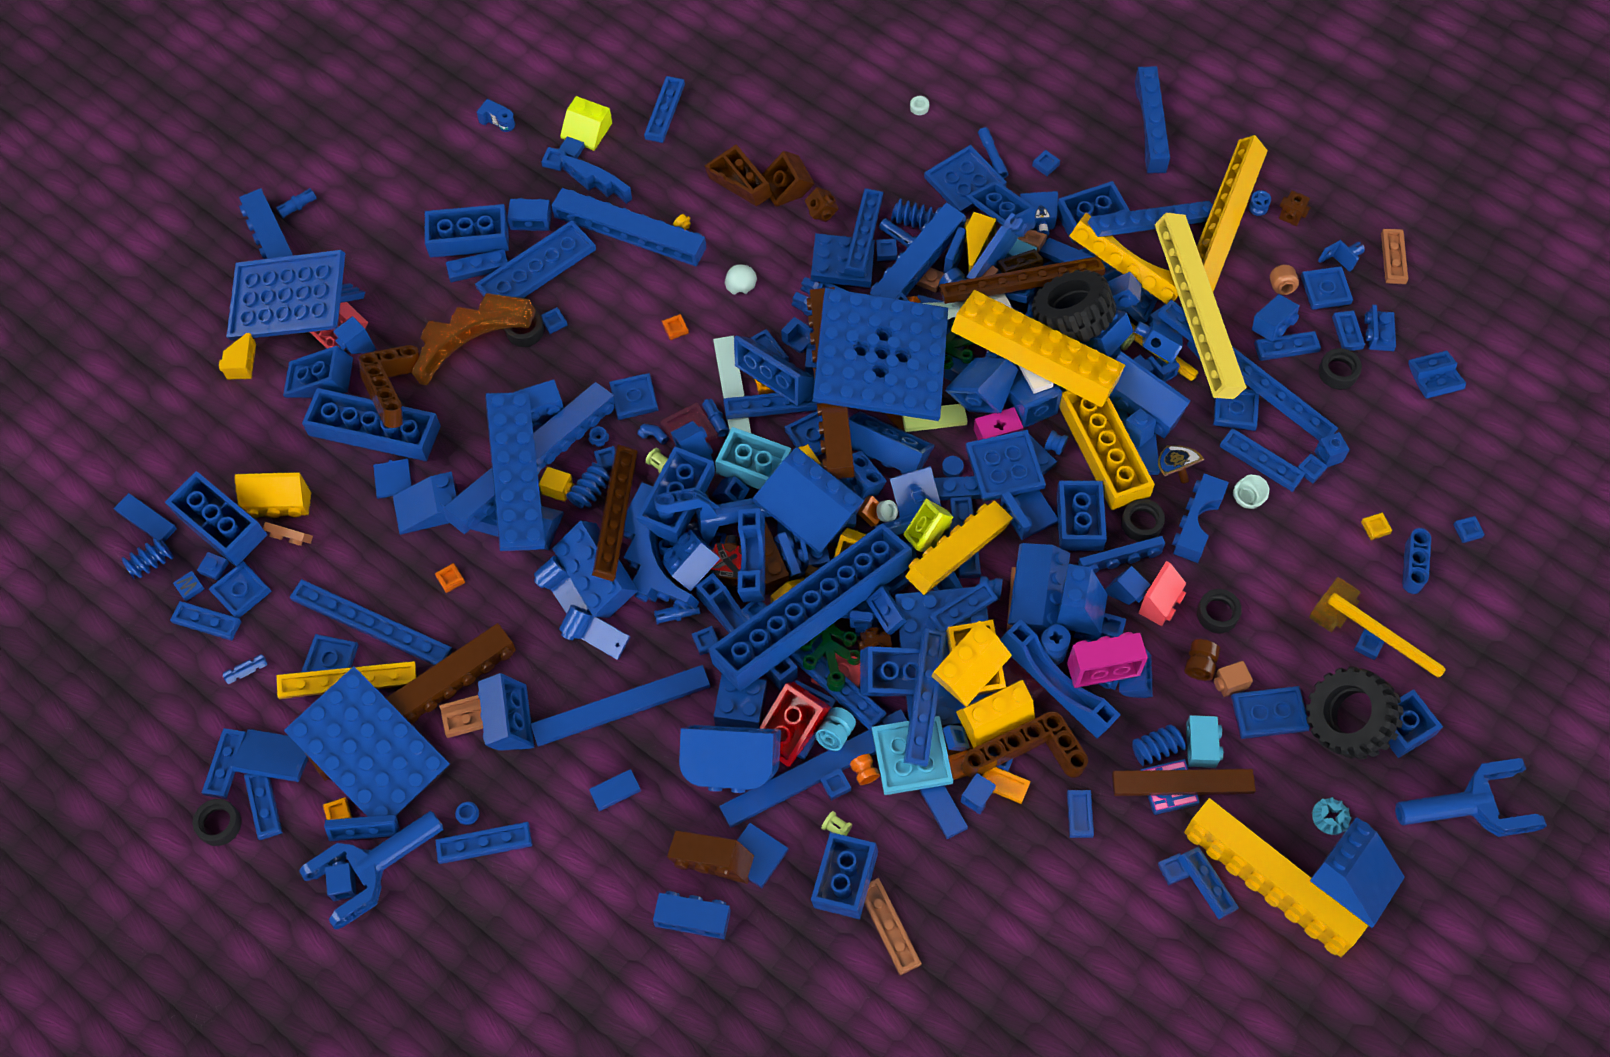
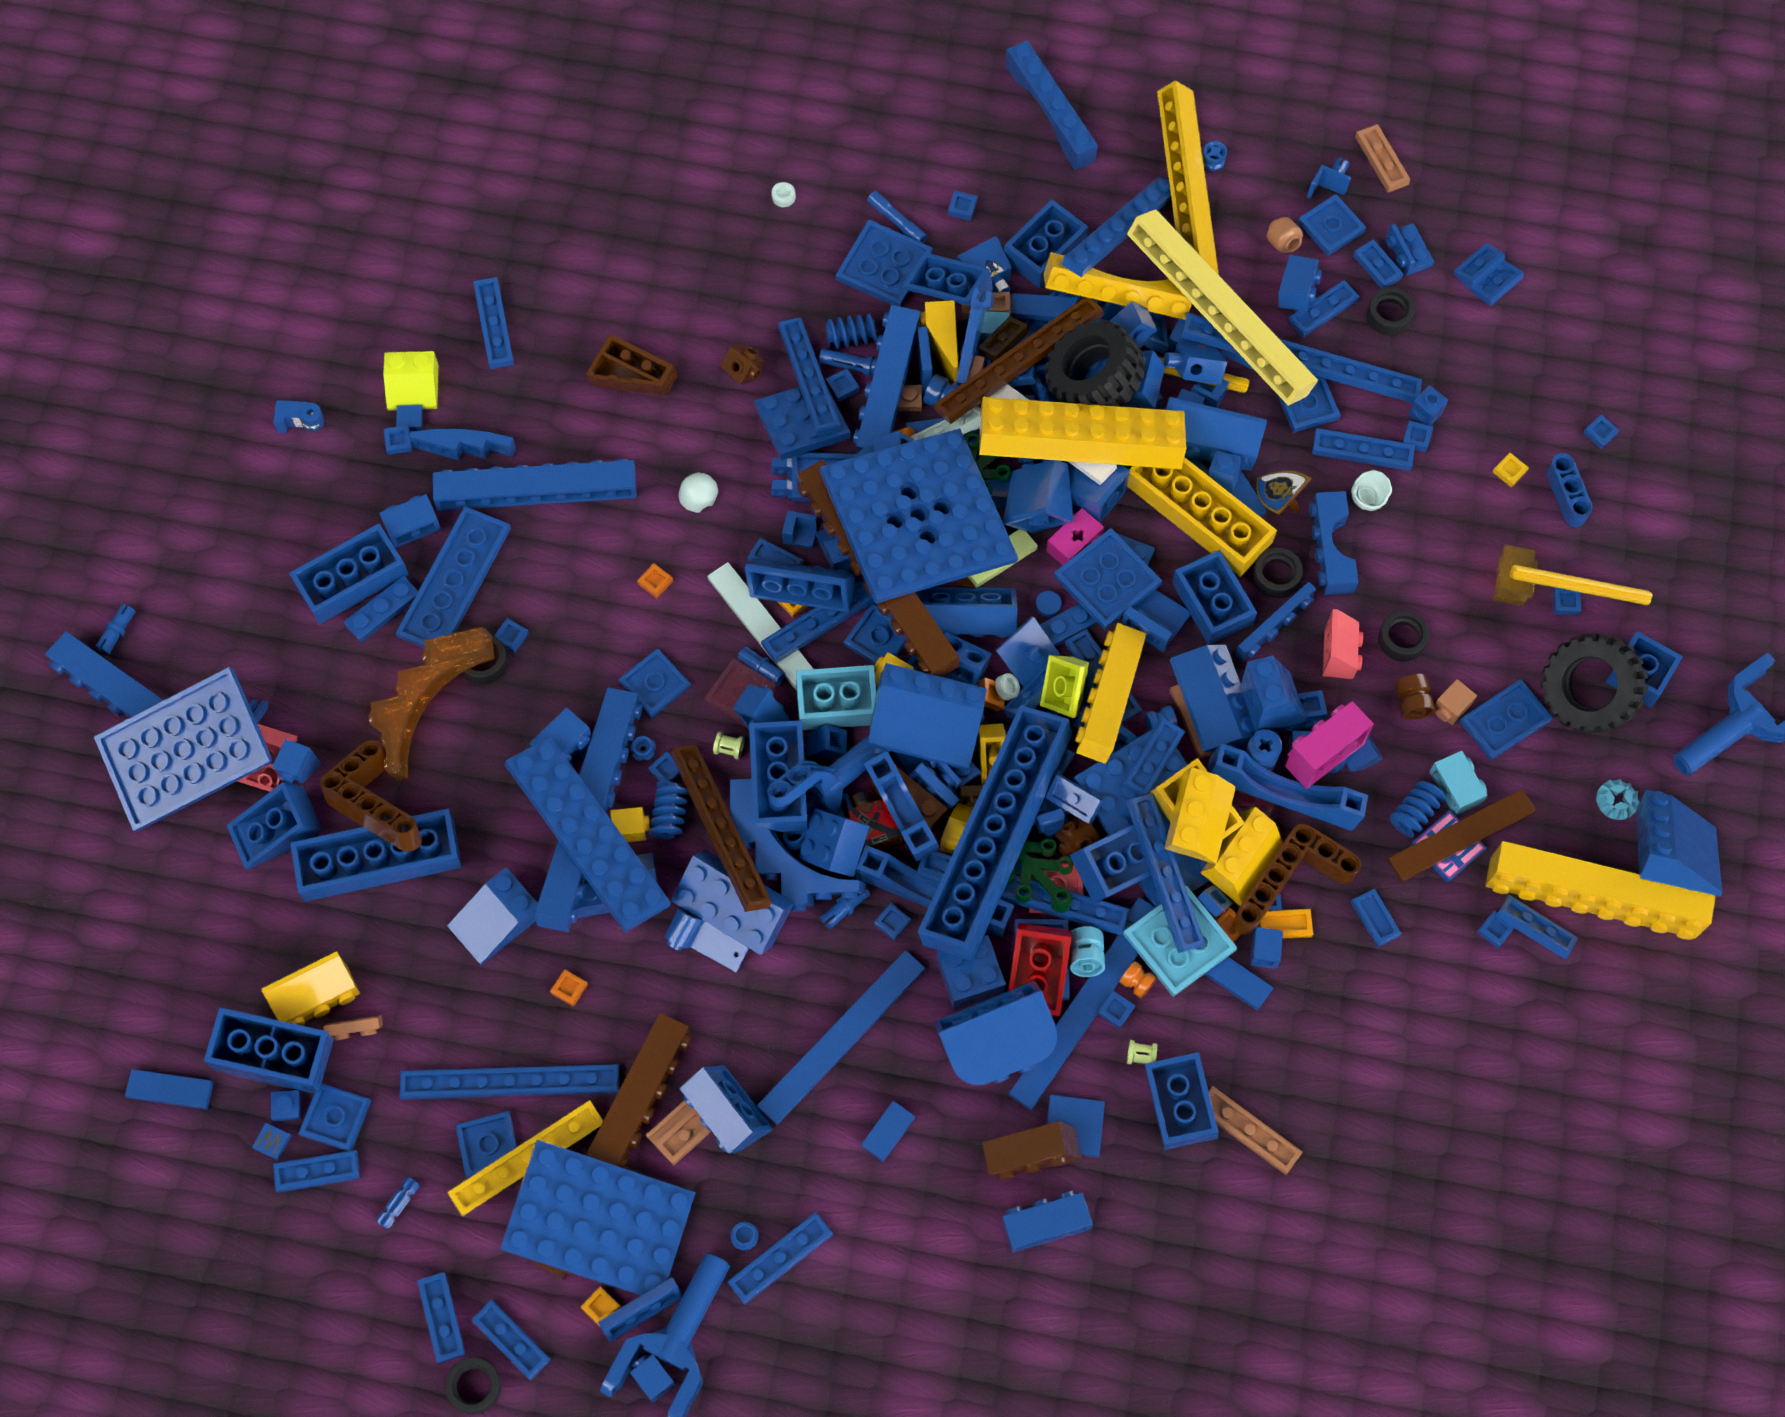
camera: 30 degrees left, 5 degrees up
blue piece [121,538,174,580] -> none
yellow slope [219,333,256,379] -> none
blue tile [231,729,309,782] -> none
blue piece [373,459,412,499] -> none
door [559,605,631,660] -> none
blue arm [637,424,669,445] -> none
yellow plate [673,214,691,230] -> none
reddish brown slope [762,151,815,207] -> none
blue wheel [1044,430,1068,456] -> none
blue slope [1105,566,1151,605] -> none
reddish brown brick [1279,190,1310,226] -> none

